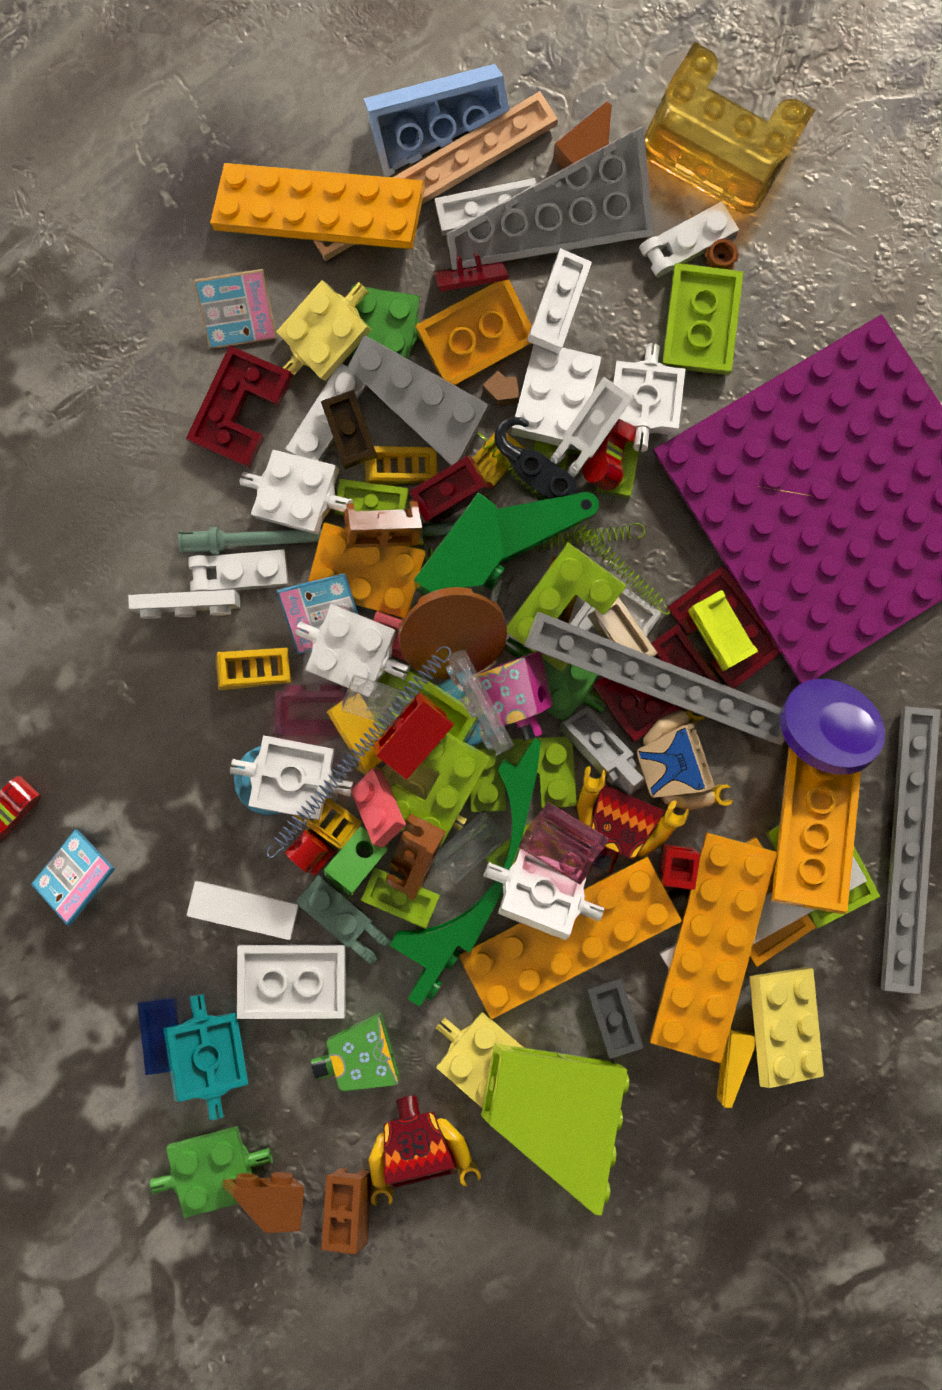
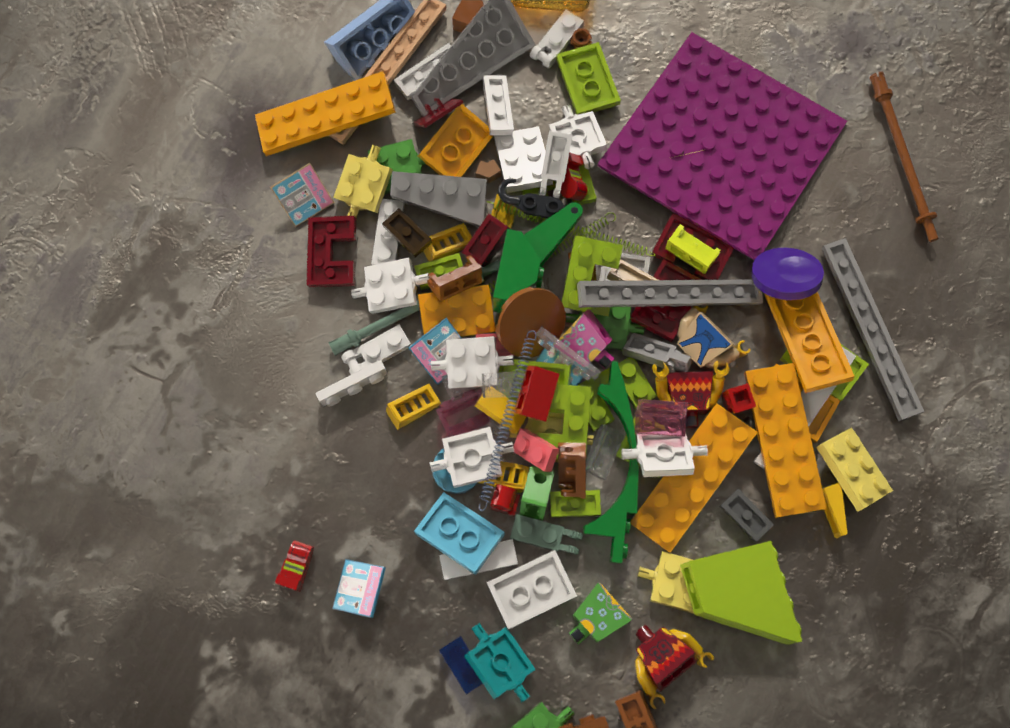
camera: 25 degrees left, 10 degrees down
none -> medium azure plate [414,492,505,575]

